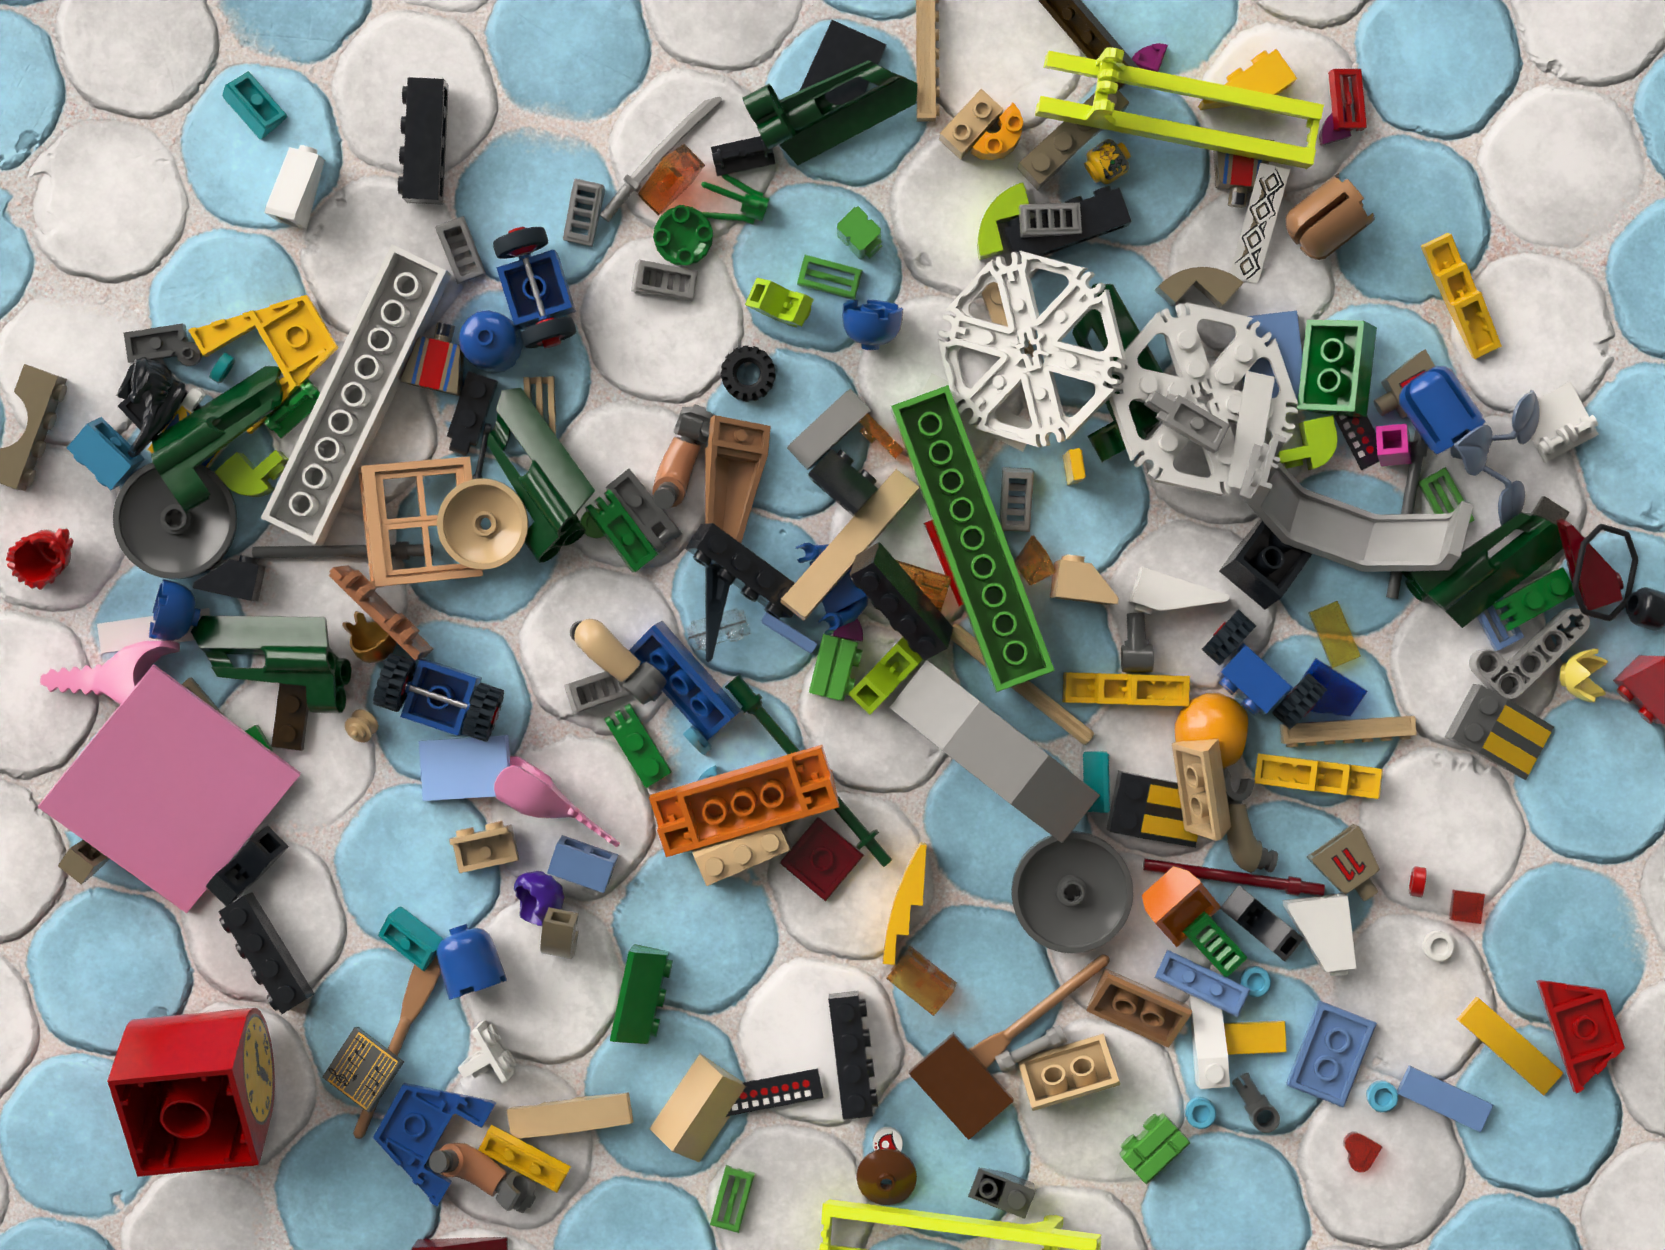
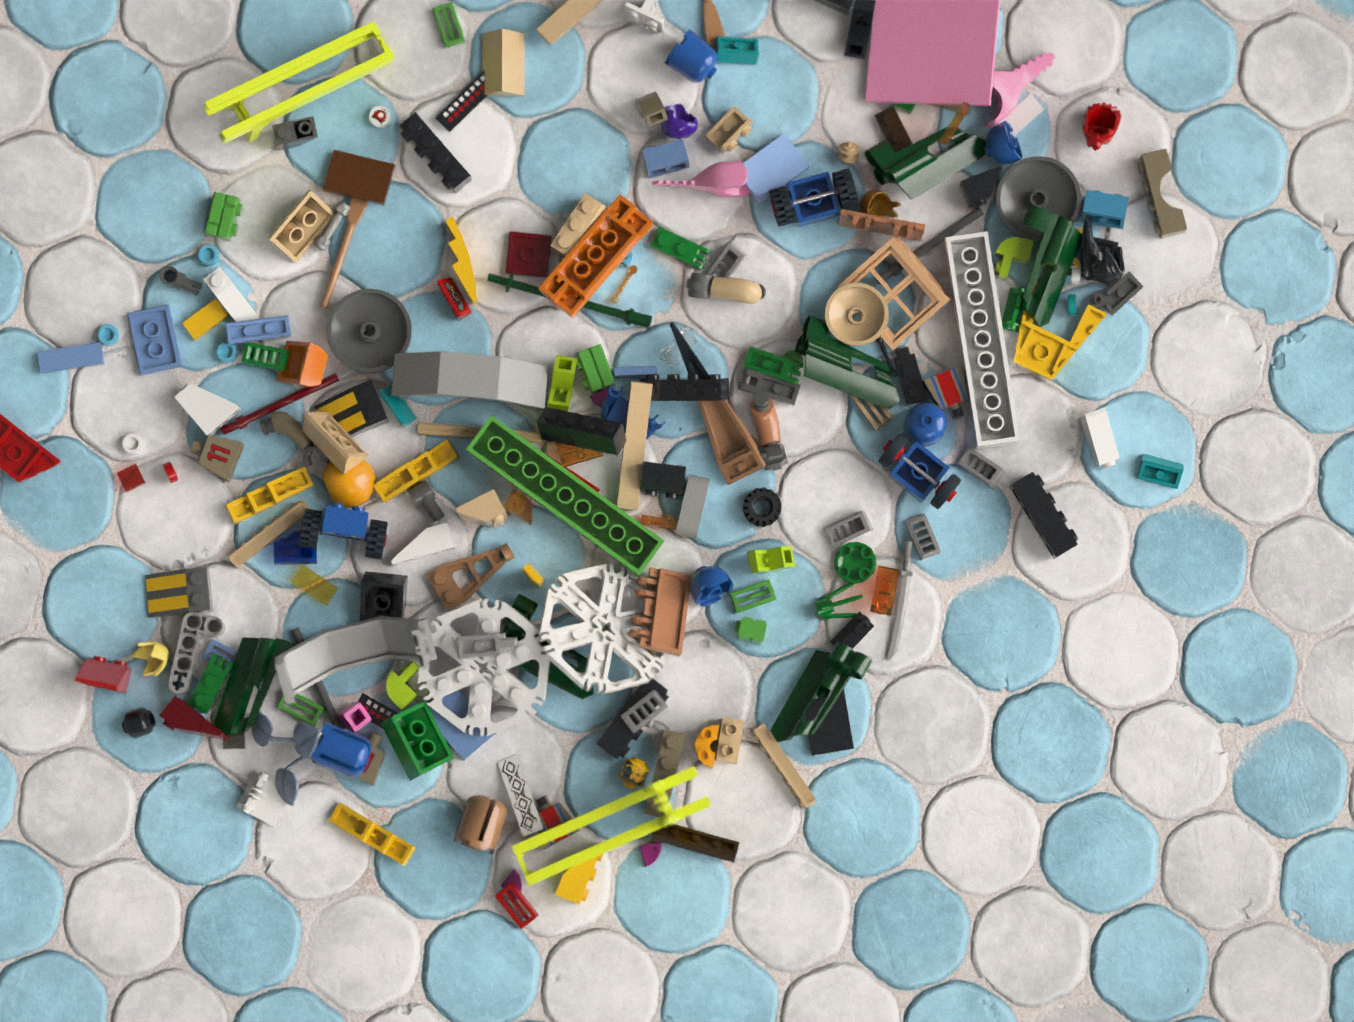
camera: 140 degrees right, 5 degrees down
green slope [610,944,673,1044] -> none
blue slope [629,621,742,741] -> none
medium azure tile [683,726,712,755] -> none
reddish brown dish [857,1148,917,1205] -> none
clear orange hinge [886,946,957,1016] -> none
lime brick [977,182,1029,260] -> none
light grey slope [1000,467,1034,532] -> none
medium nougat slope [1086,968,1192,1048] -> none
dark tan brick [1155,267,1244,309] -> none
black brick [1220,885,1304,961] -> none
white sticker [1227,371,1275,489] -> none
clear red tile [1343,1131,1382,1172] -> none
yellow slope [1456,997,1563,1095] -> none
black piece [1572,524,1638,621] -> none
none -> medium nougat plate [426,543,515,612]
none -> slope [437,277,472,321]
none -> clear orange hinge [610,265,637,304]
none -> nougat hinge [629,567,692,657]
none -> clear orange tile [939,101,970,145]

